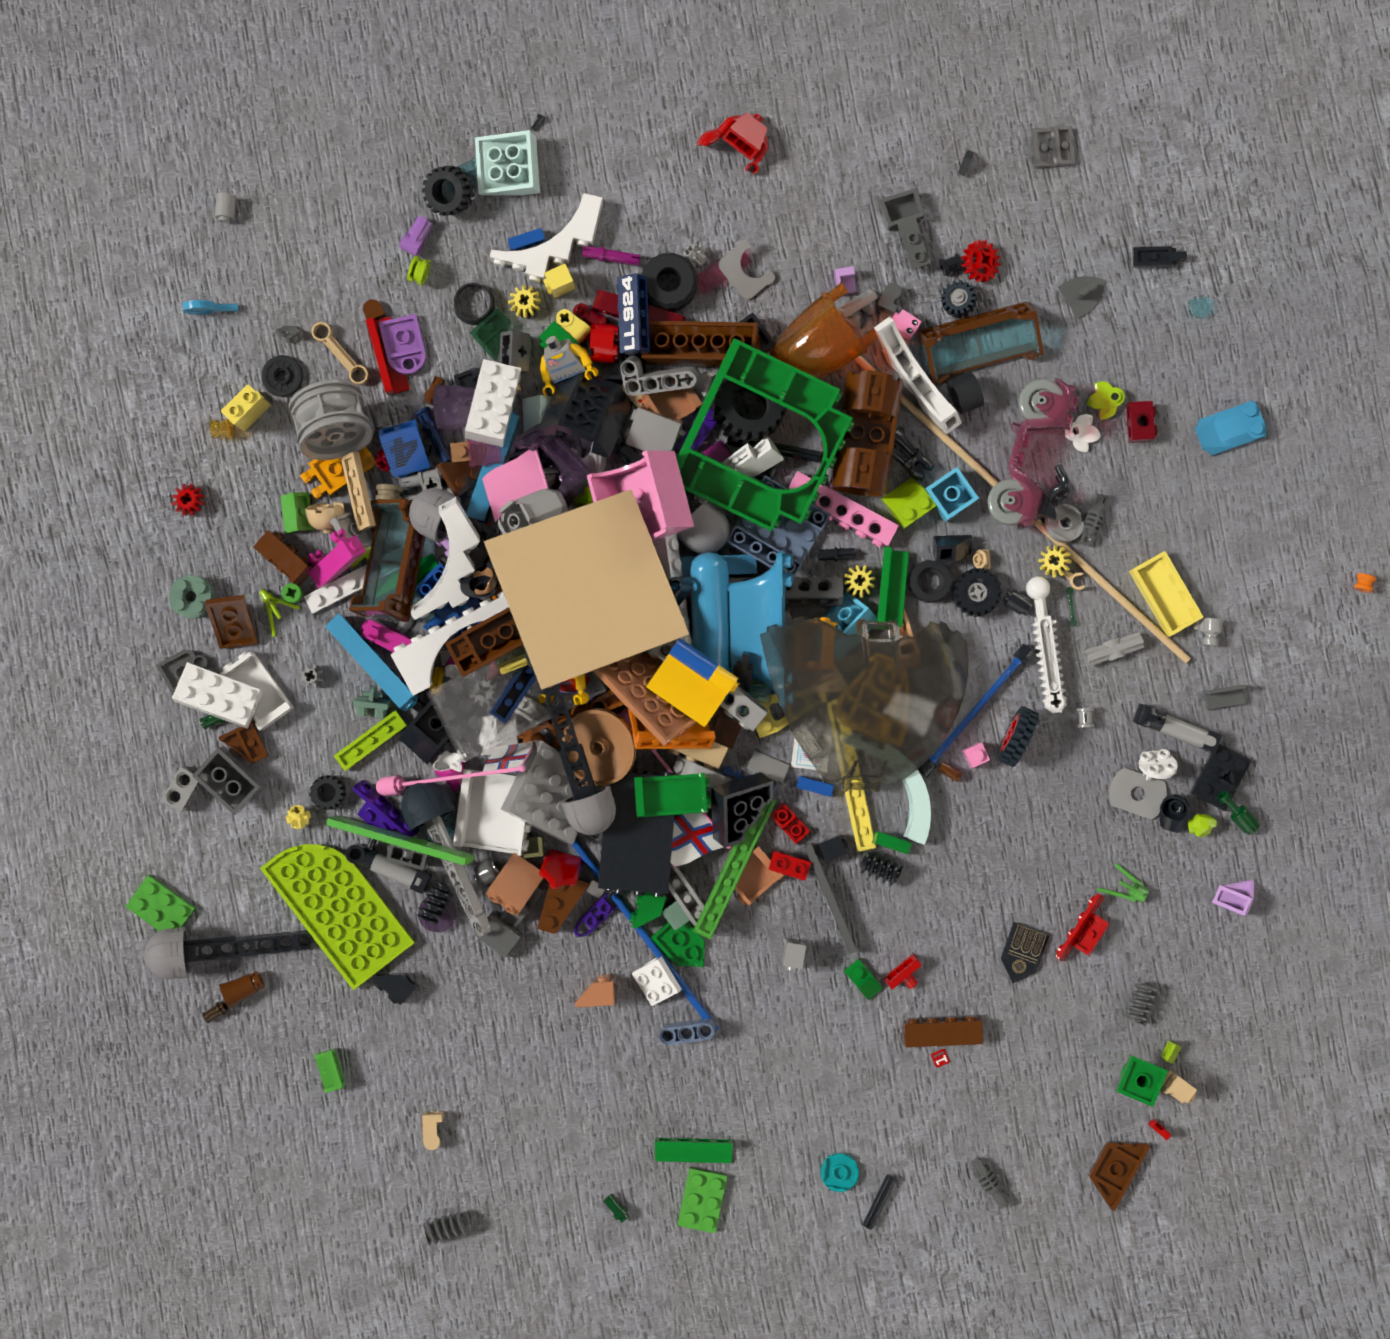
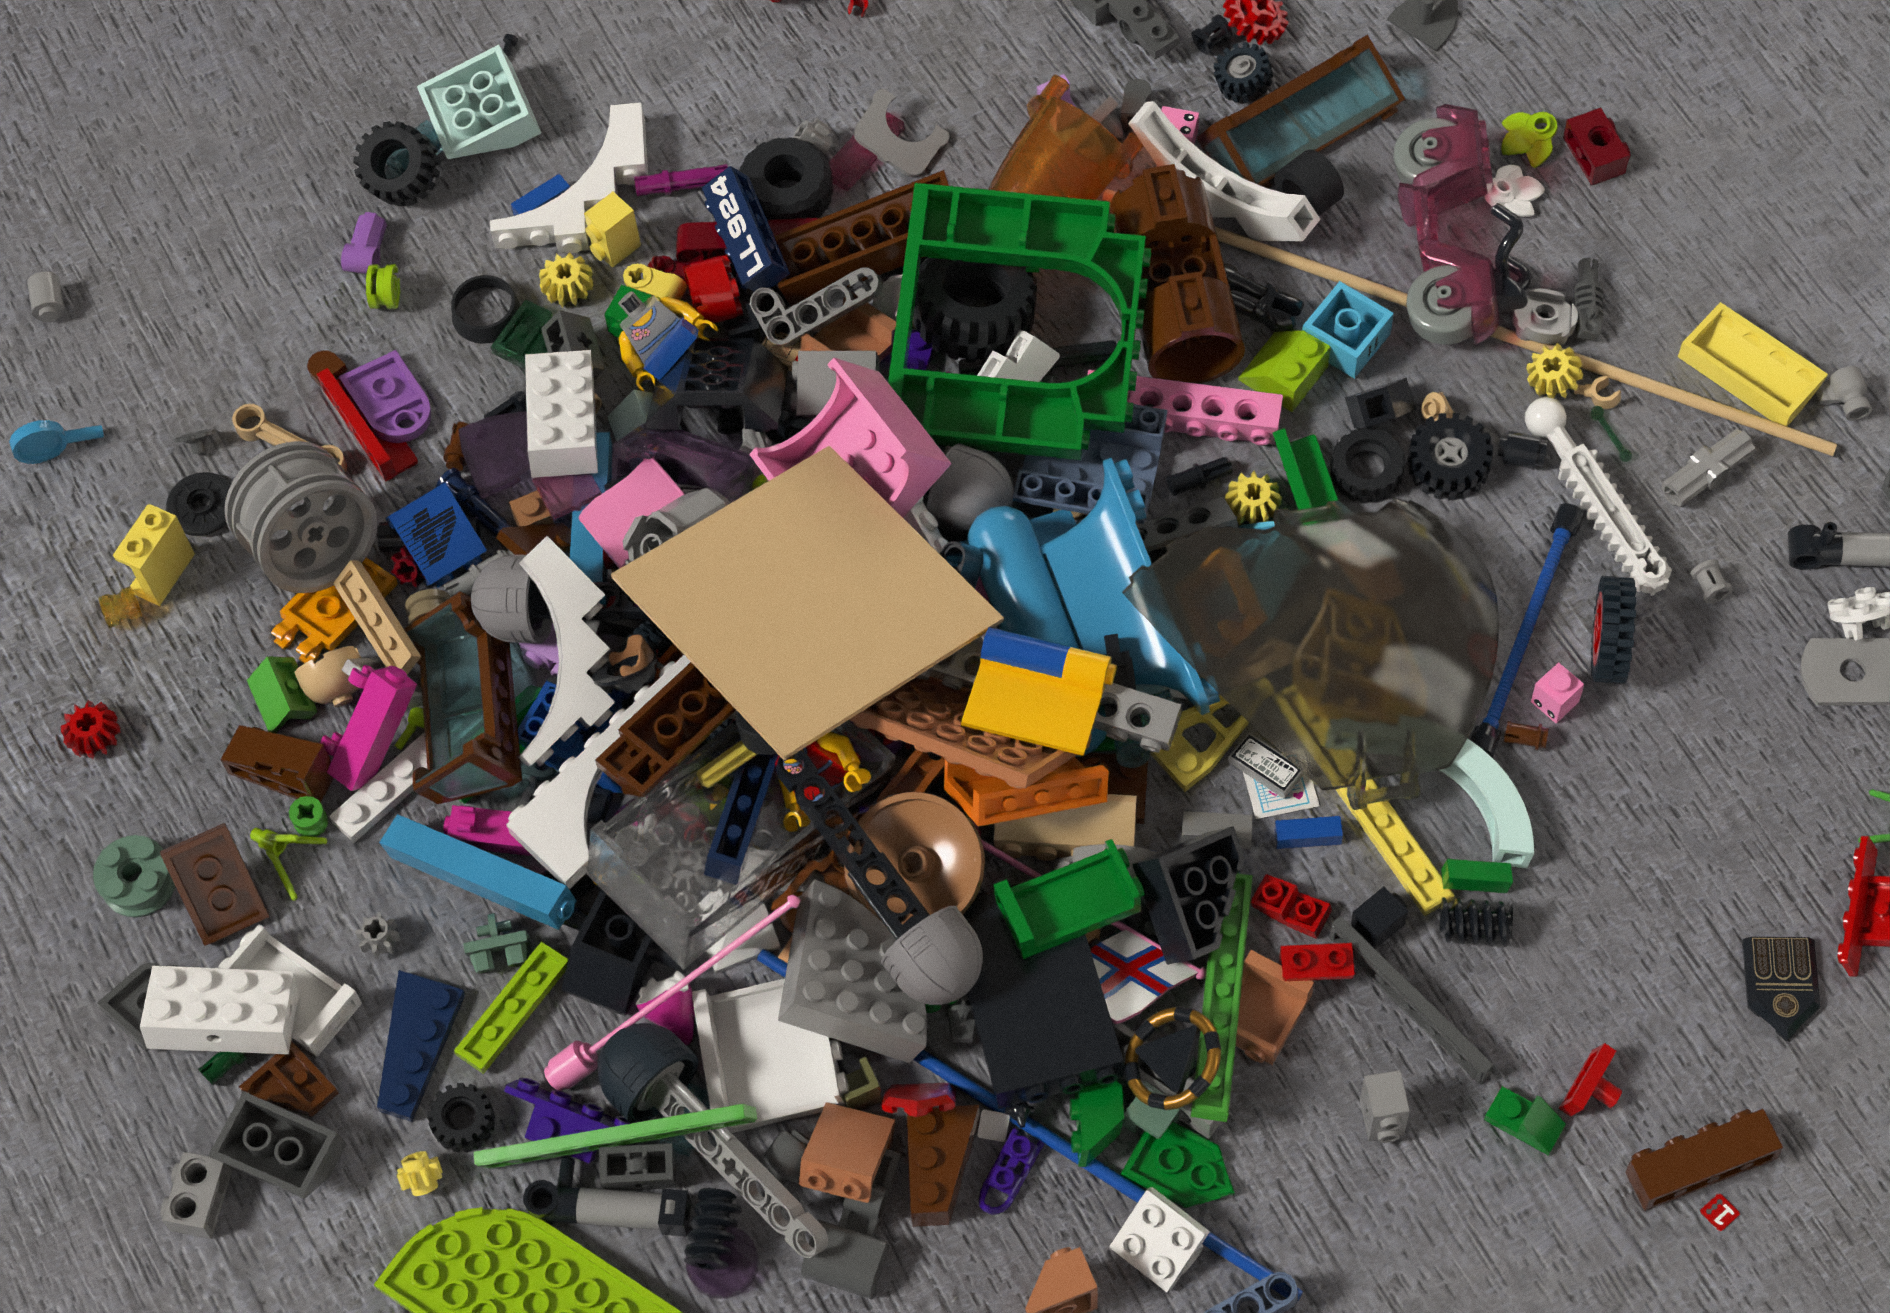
camera: 15 degrees left, 25 degrees down
dark azure slope [1195,400,1266,456] -> none
none -> dark blue wing [377,970,466,1122]
none -> blue piece [644,318,699,381]
none -> piece [1124,1007,1221,1110]

